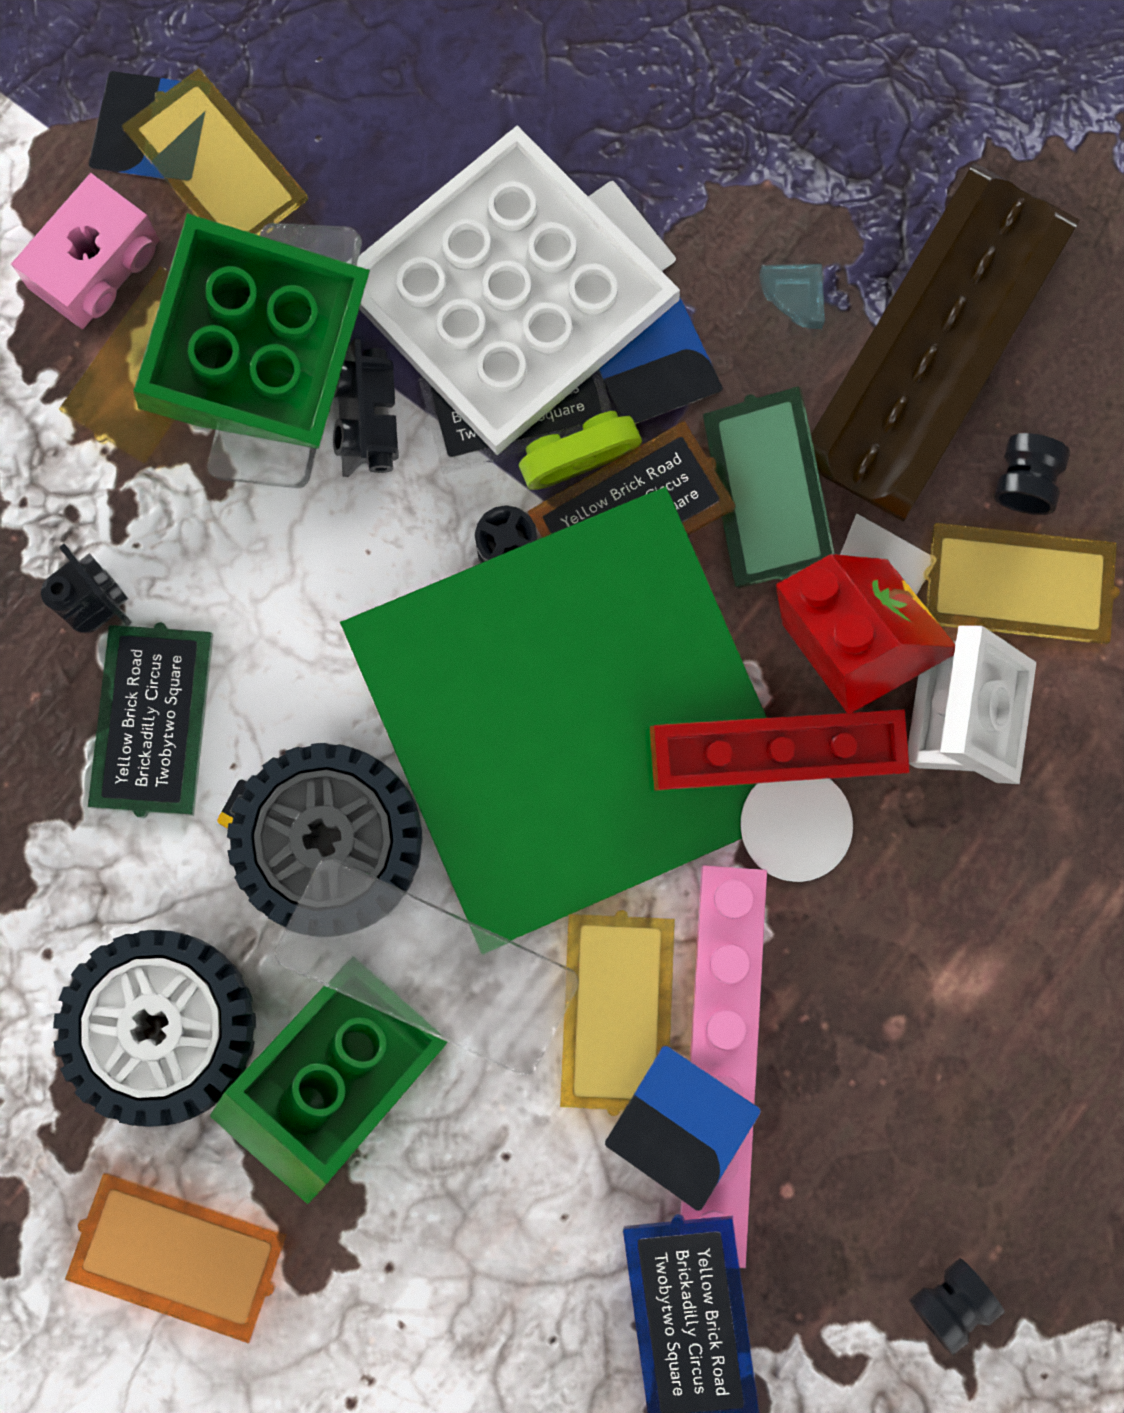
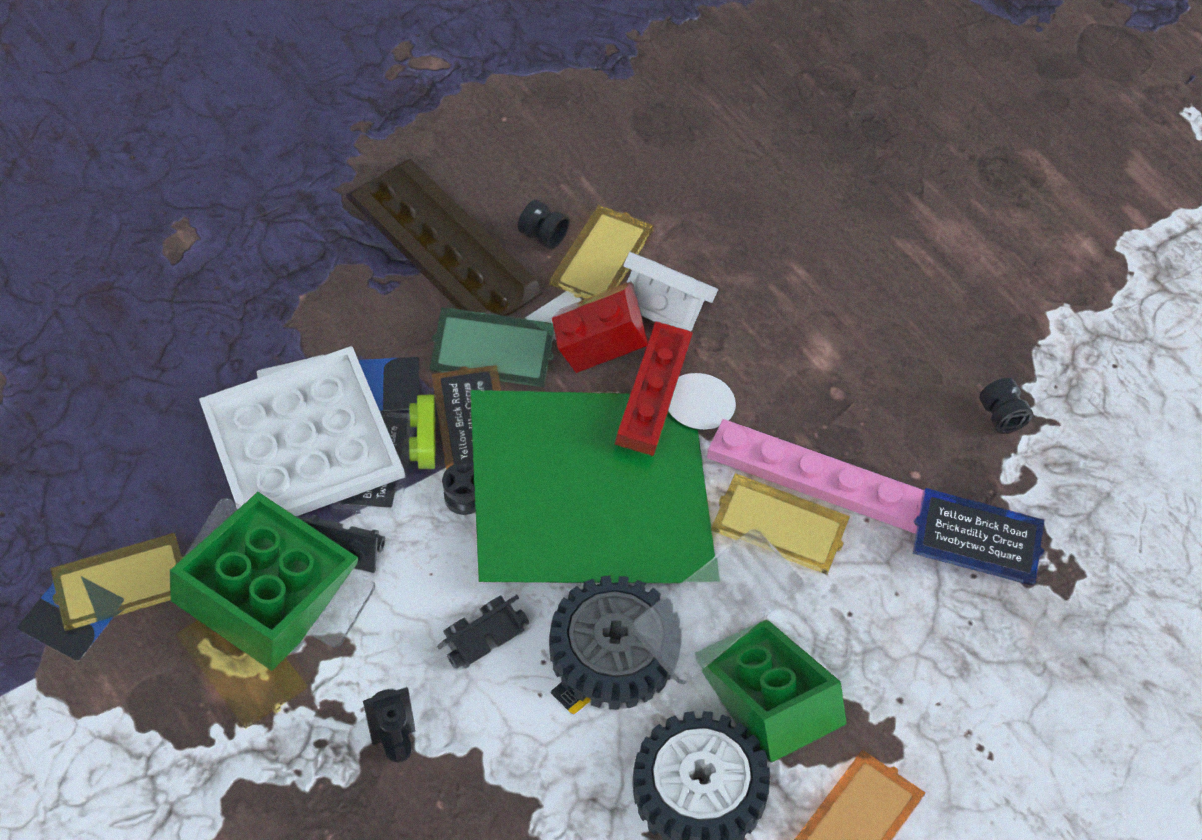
camera: 70 degrees left, 25 degrees down
bright pink brick [11,173,160,330] -> none
piece [88,622,213,819] -> none
sticker [605,1046,761,1211] -> none
clear light blue tile [759,264,825,329] -> none
none -> black hinge [437,595,529,669]

